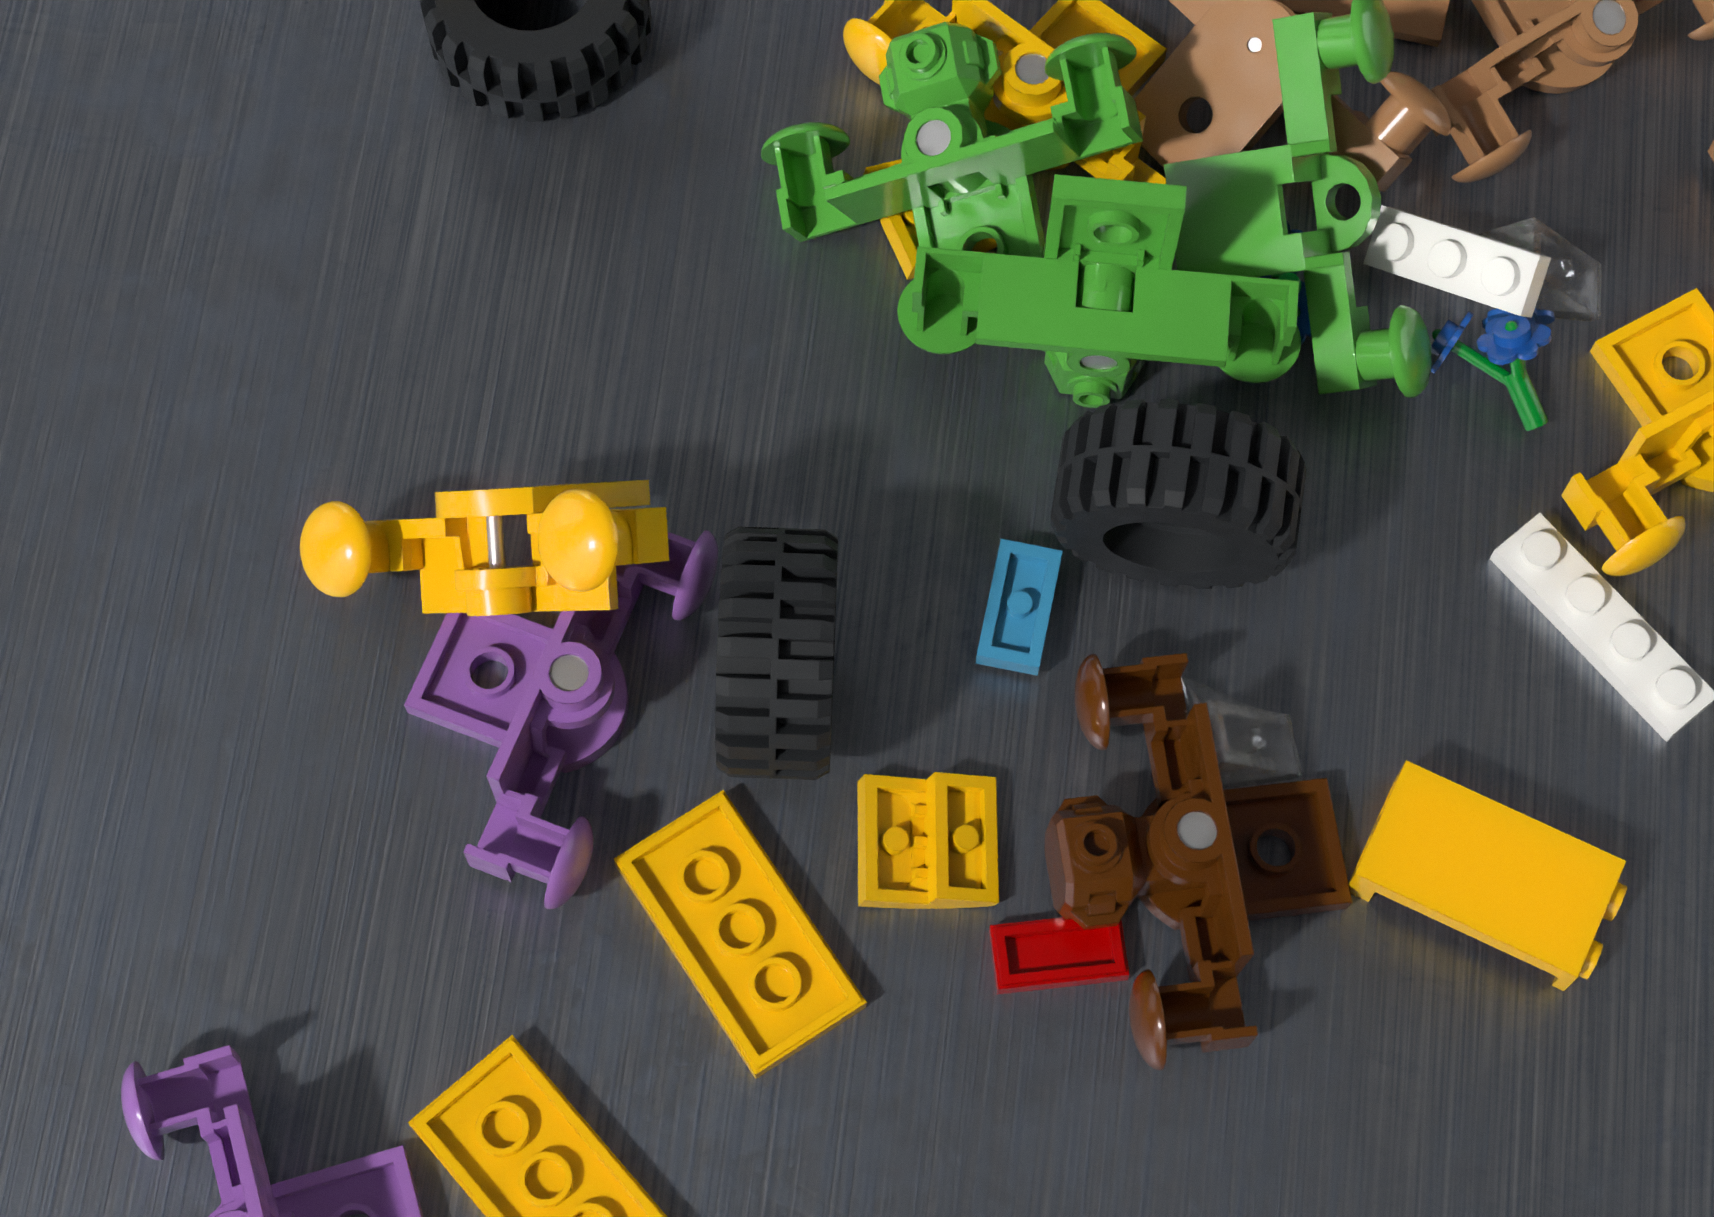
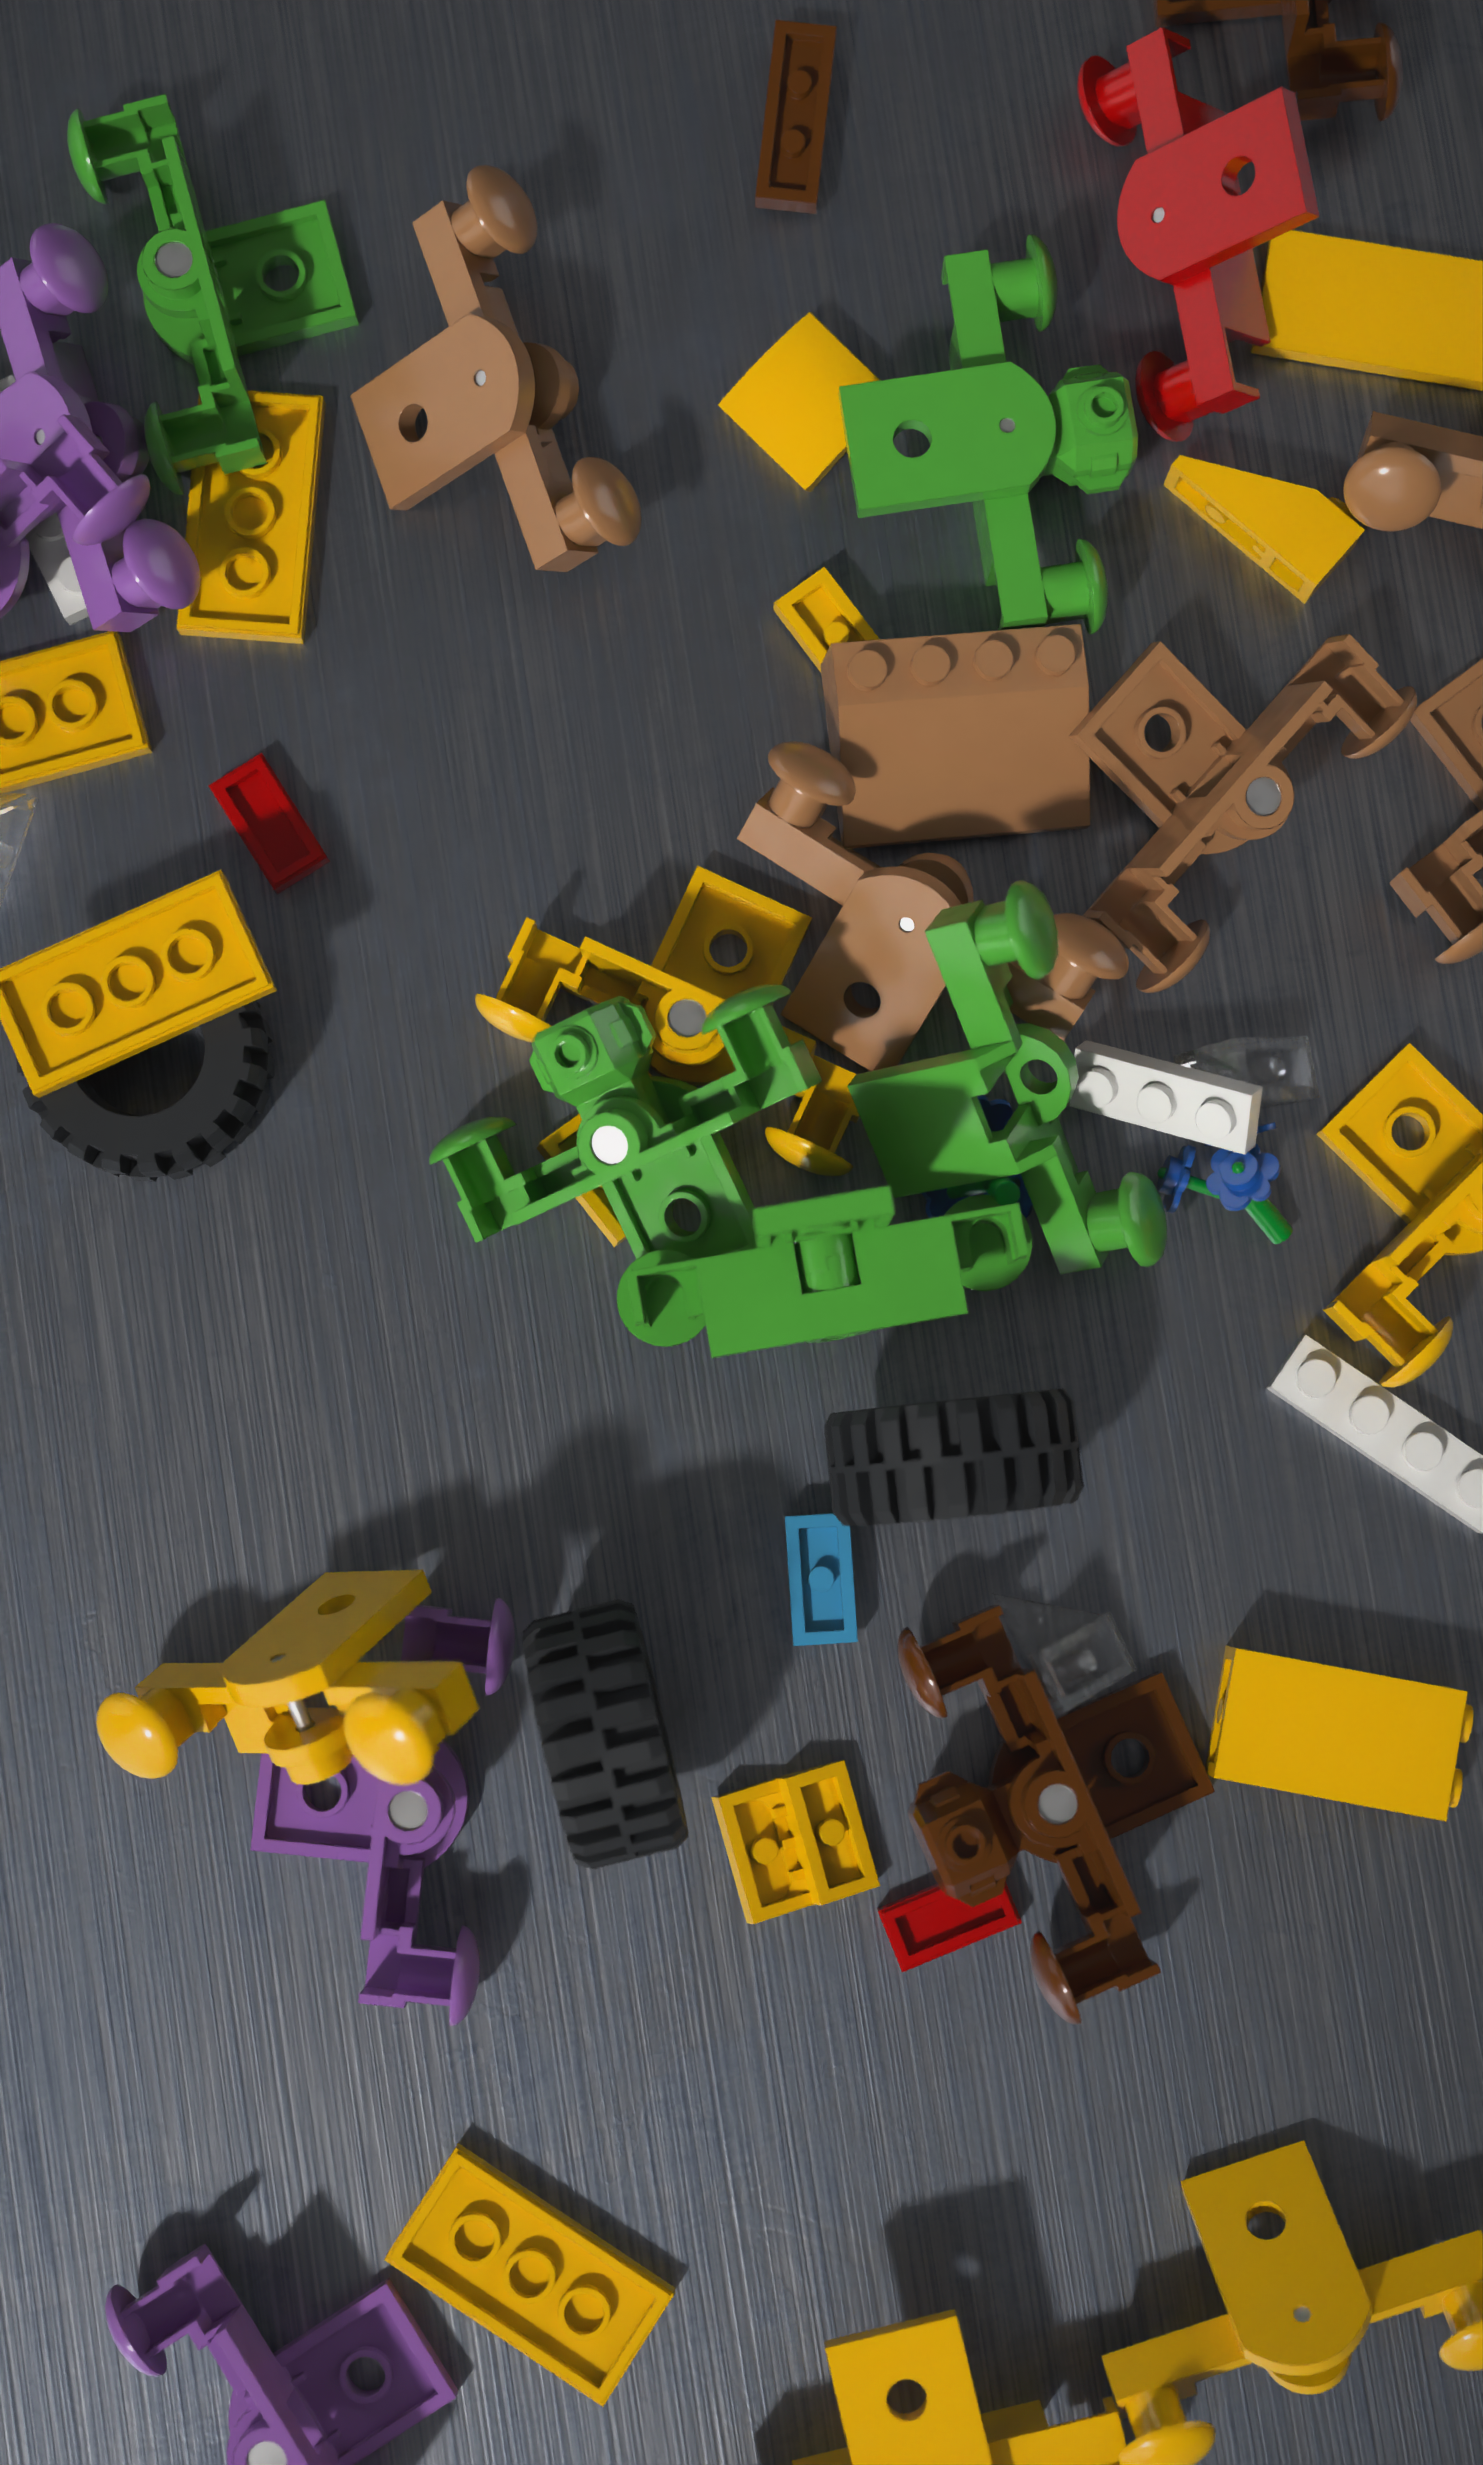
camera: 15 degrees left, 15 degrees up
yellow tile [613,790,867,1079] -> none

